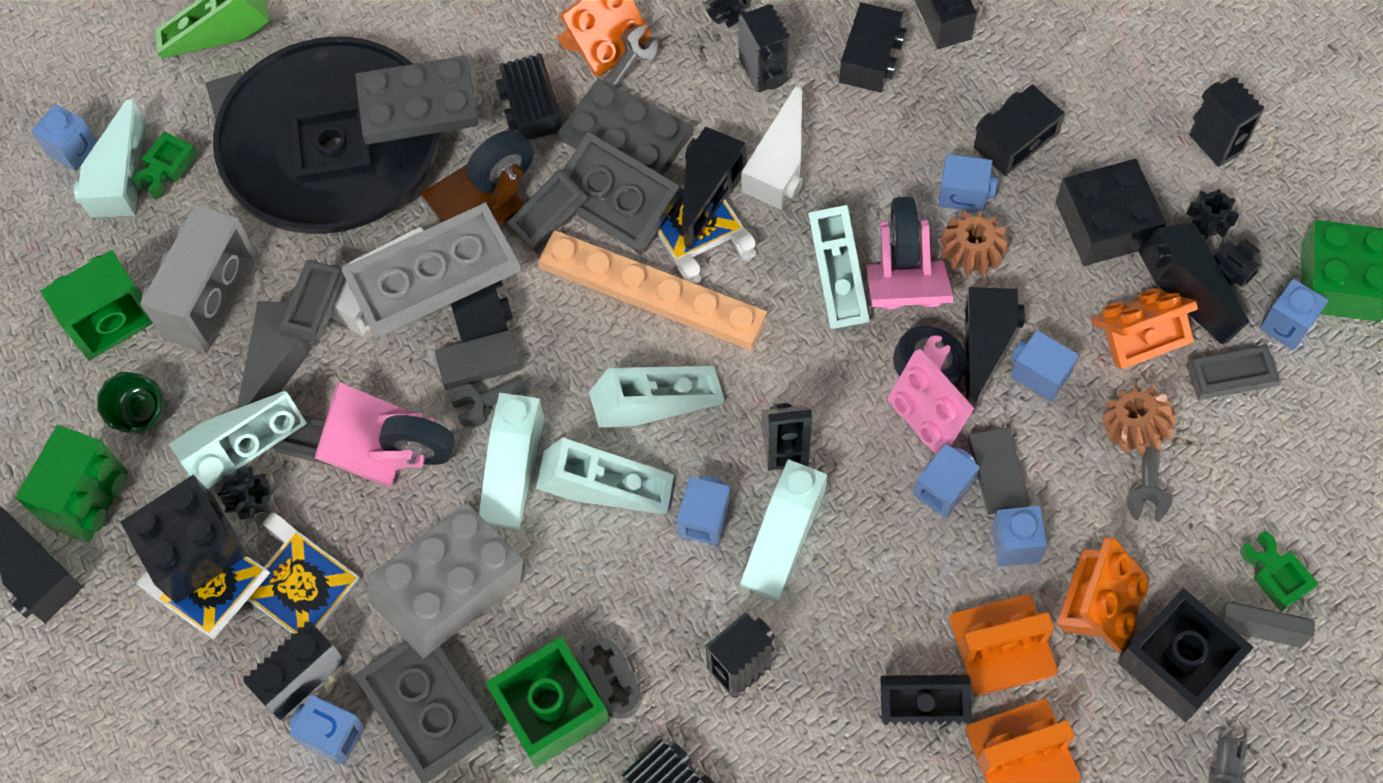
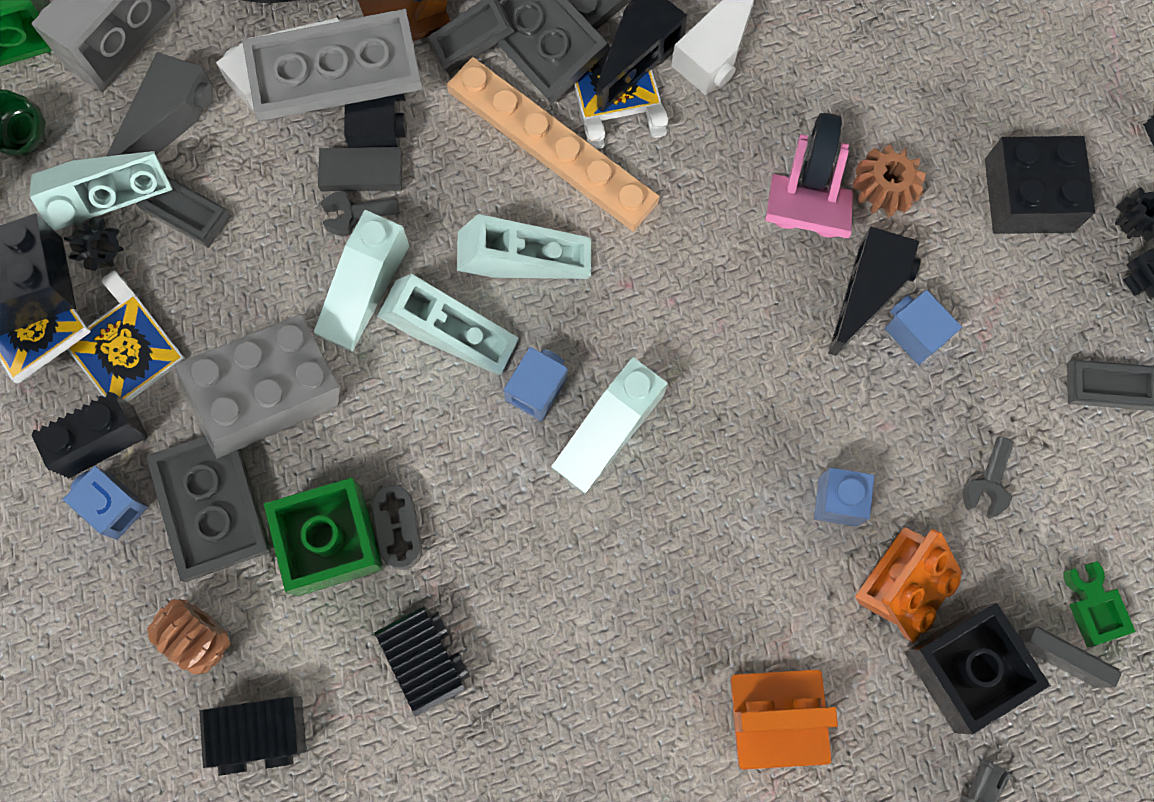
camera: 10 degrees right, 10 degrees up
dark grey tile [278,260,345,343] -> none
bright pink plate [315,382,455,487] -> none
black brick [705,612,775,698] -> none
black slope [762,403,812,471] -> none
light aqua slope [808,205,870,329] -> none
black brick [880,675,972,725] -> none
bright pink plate [887,326,974,455] -> none
medium blue brick [913,443,980,519] -> none
medium blue brick [938,154,998,213] -> none
orange bracket [949,594,1058,697] -> none
dark grey tile [968,427,1030,515] -> none
black brick [973,84,1065,176] -> none
orange bracket [1091,288,1198,369] -> none
nougat gear [1103,384,1176,456] -> none
black slope [1138,223,1250,344] -> none

